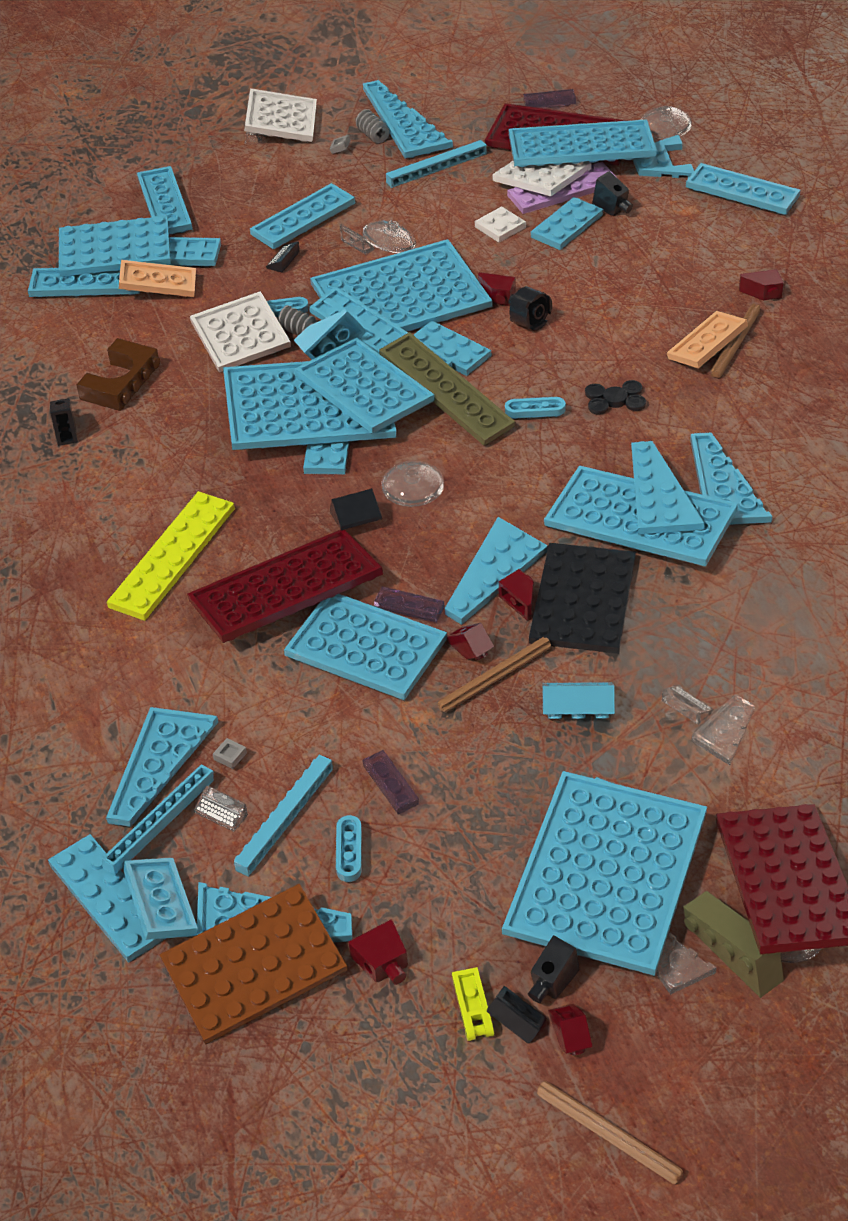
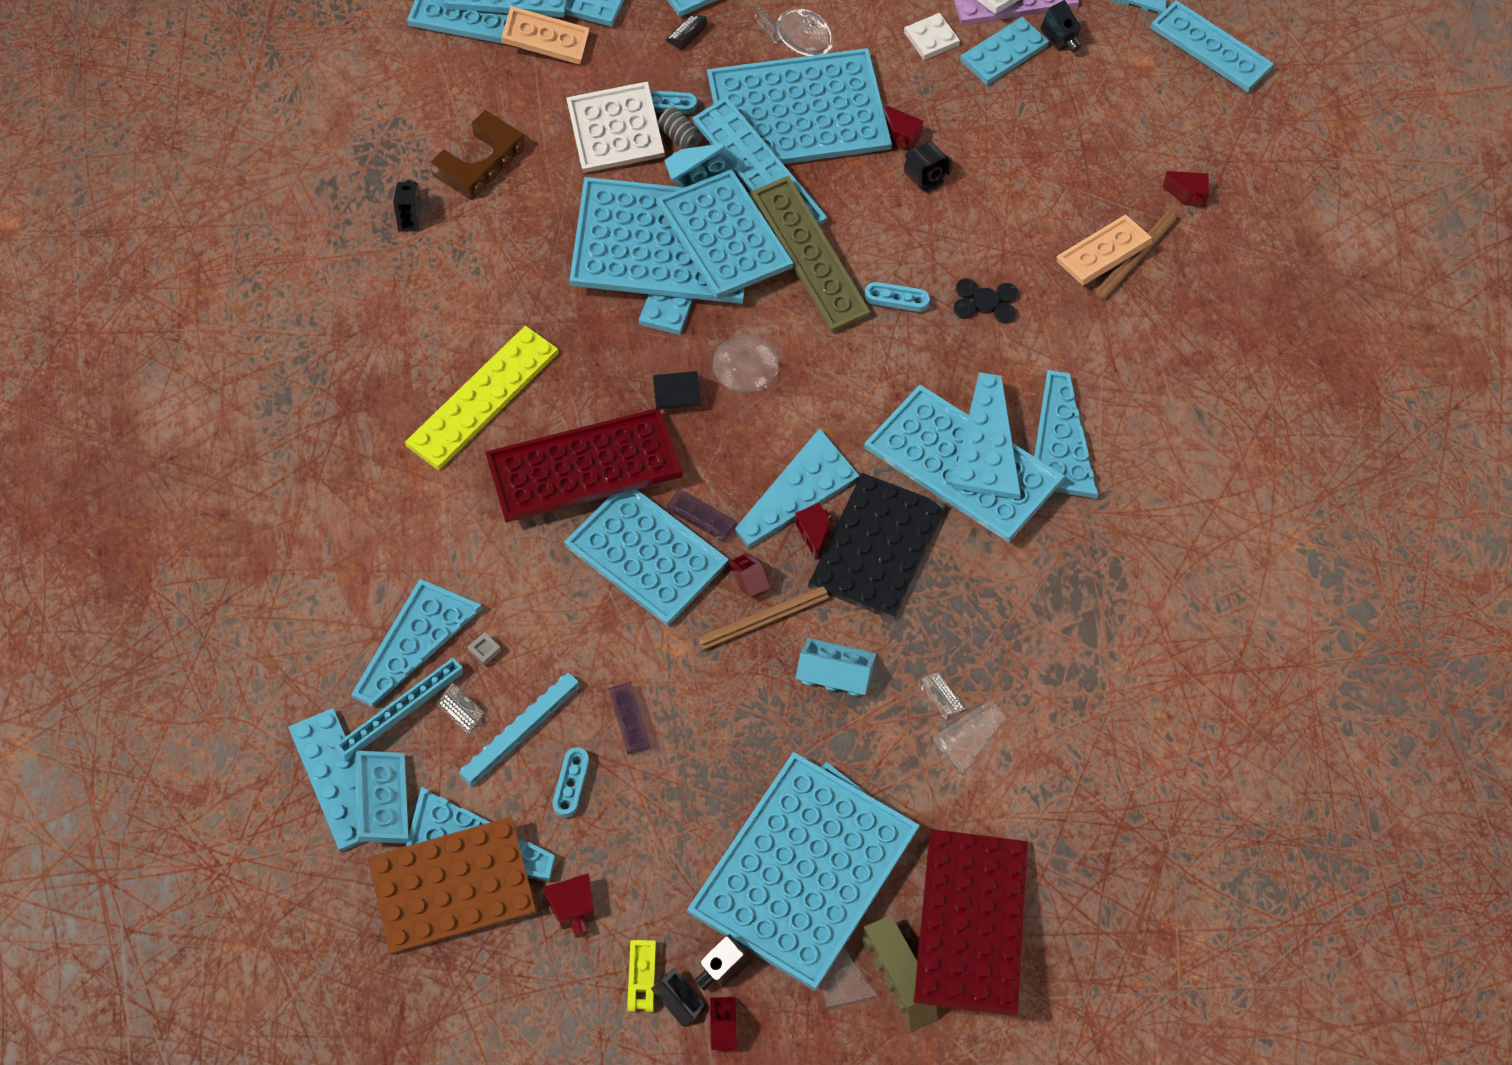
camera: 10 degrees right, 15 degrees up
medium azure plate [413,321,491,376] -> none

